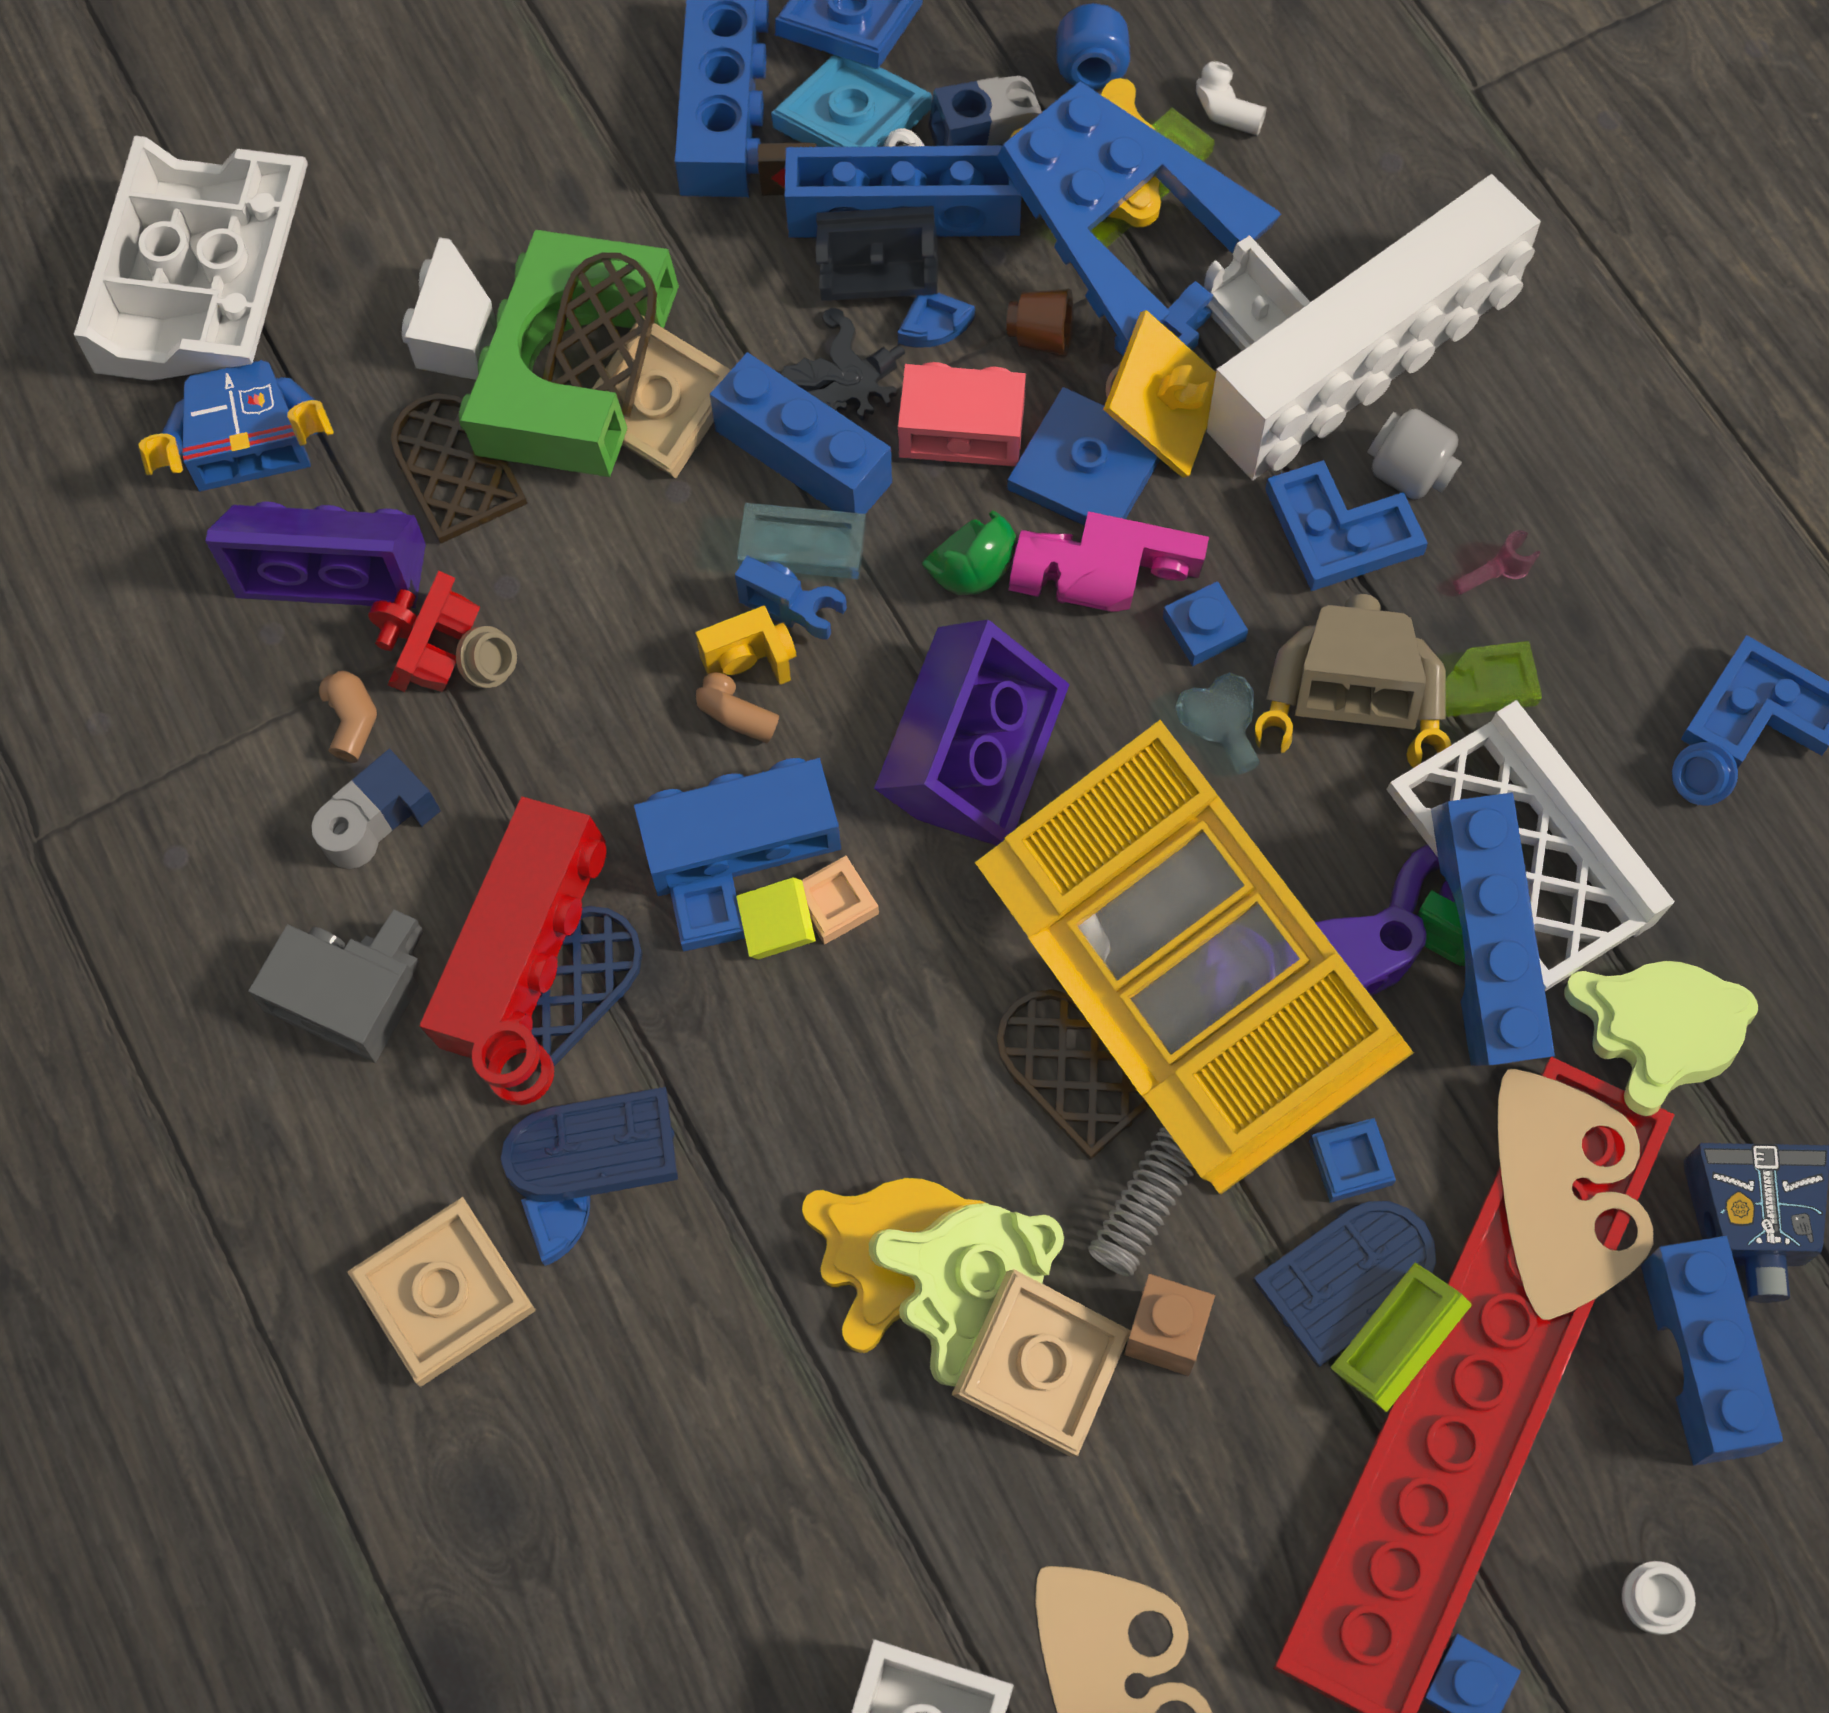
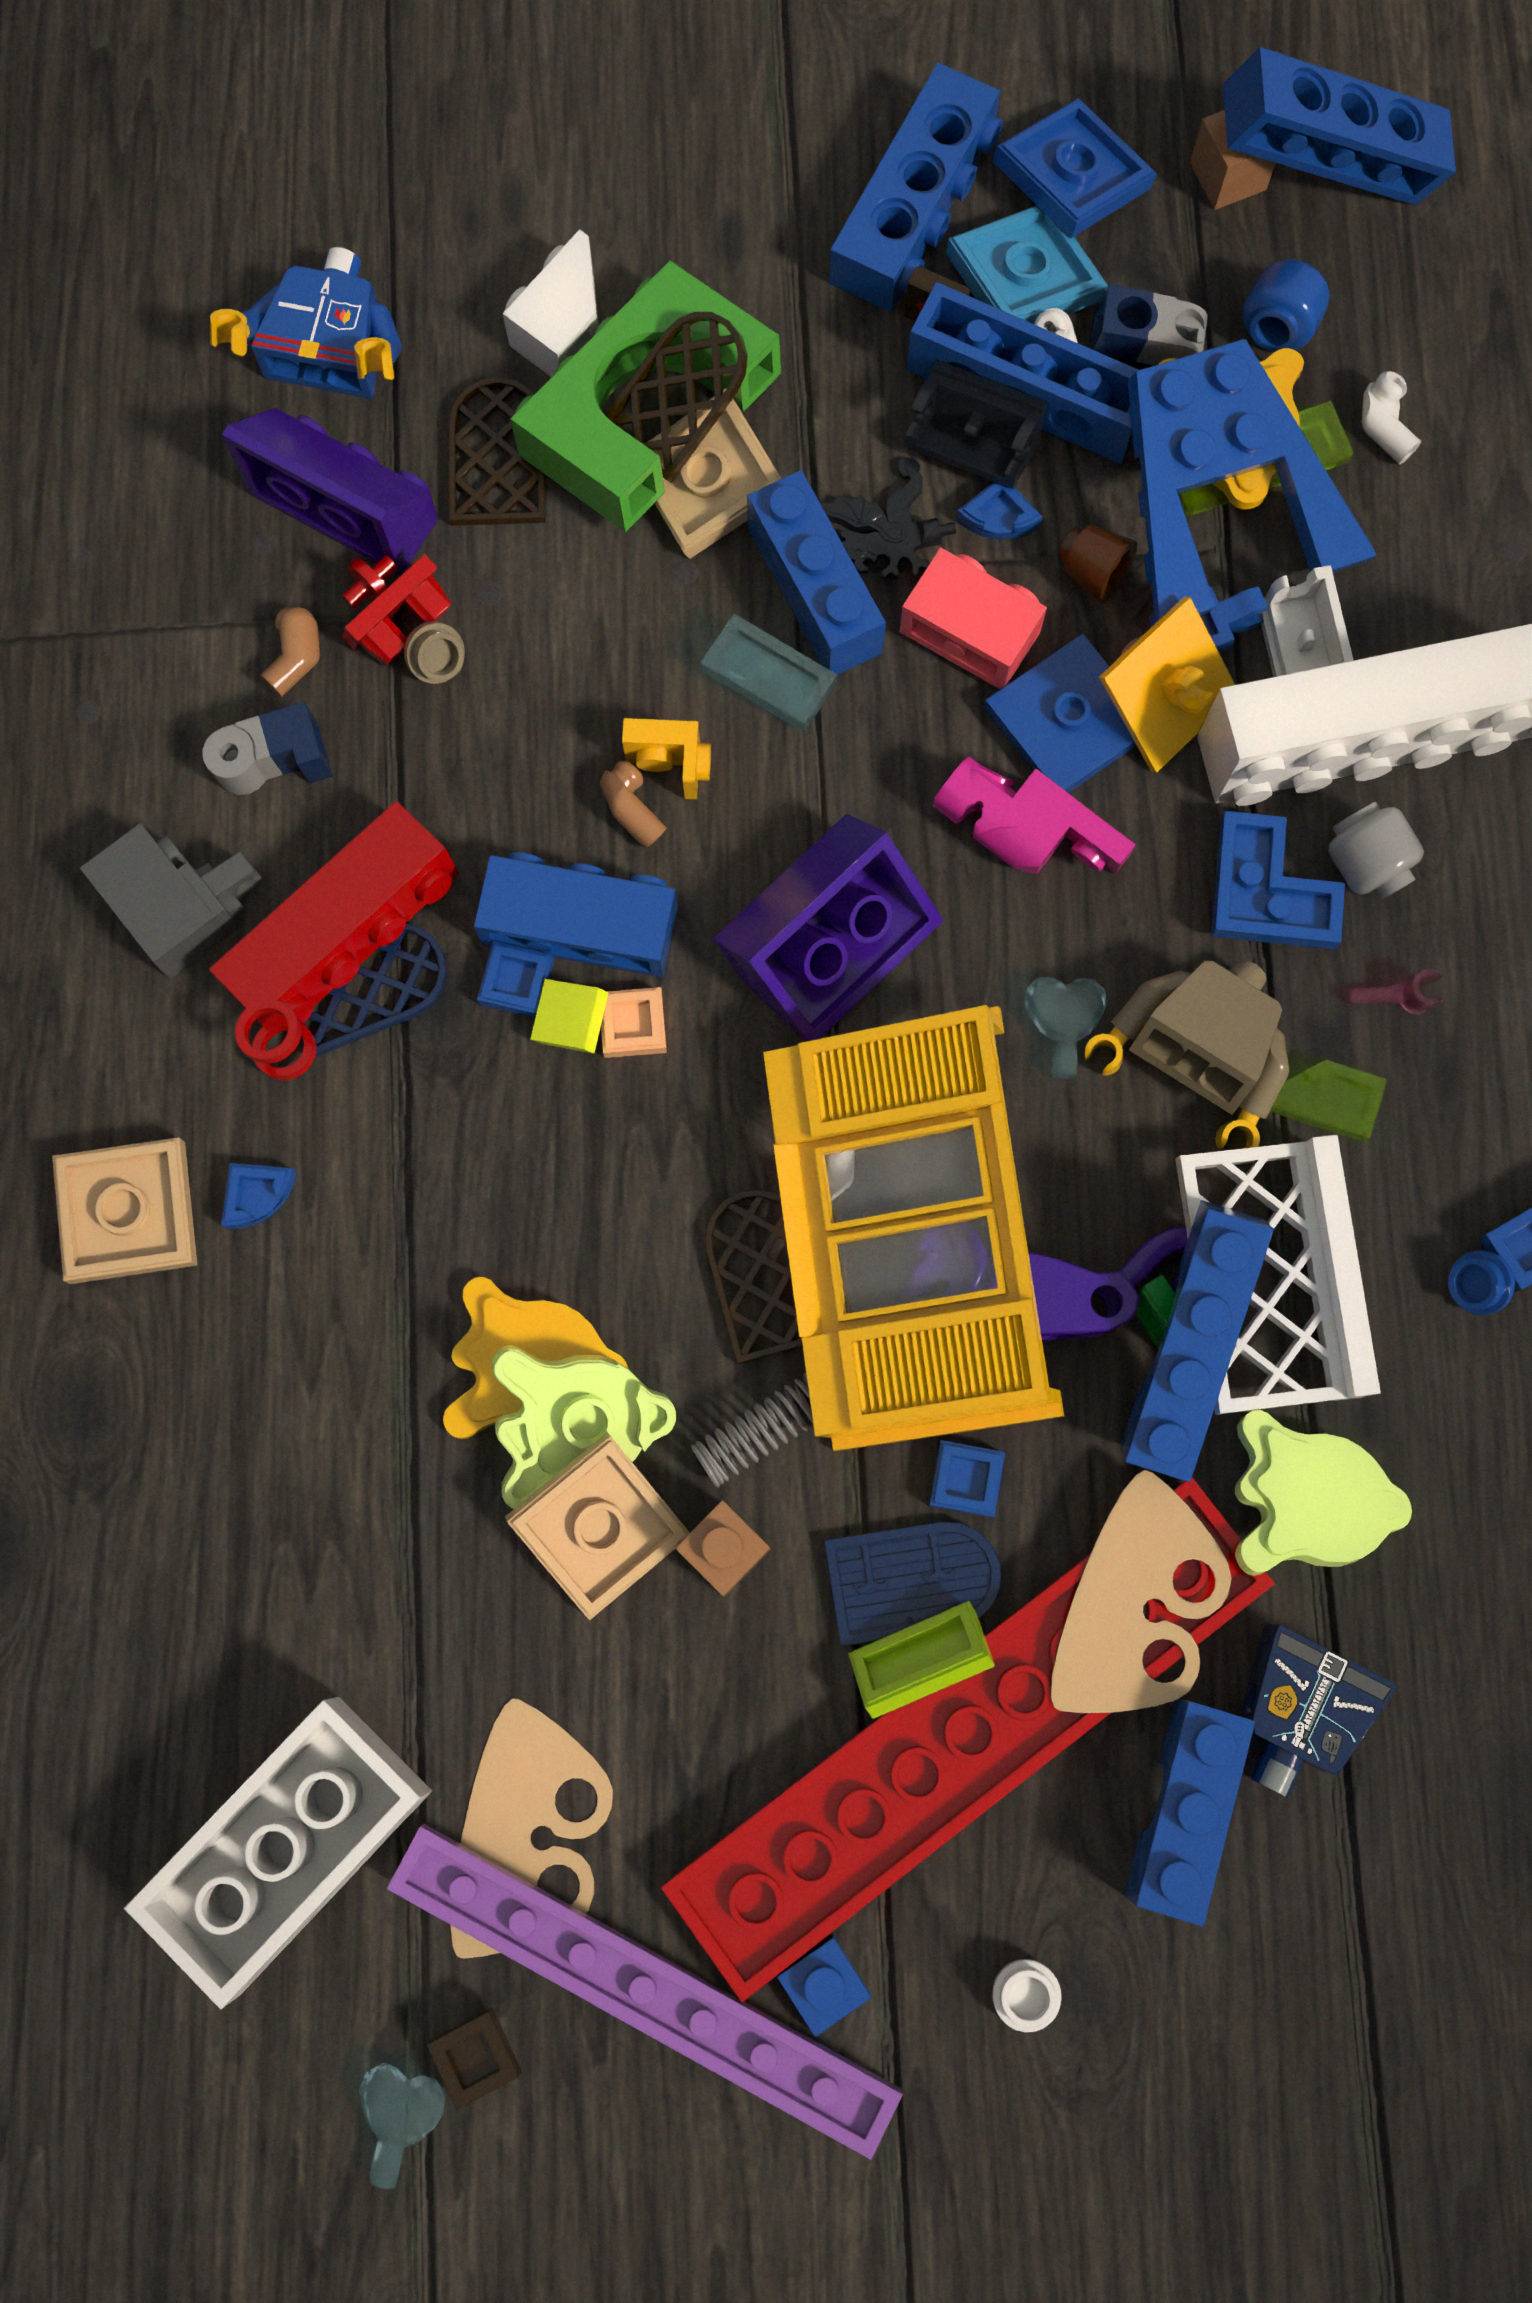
camera: 25 degrees right, 10 degrees up
white piece [74,136,308,380] -> none
dark blue window [501,1087,678,1202] -> none
blue plate [735,555,847,639] -> none
green hair [922,510,1017,596] -> none
blue plate [1163,581,1248,666] -> none

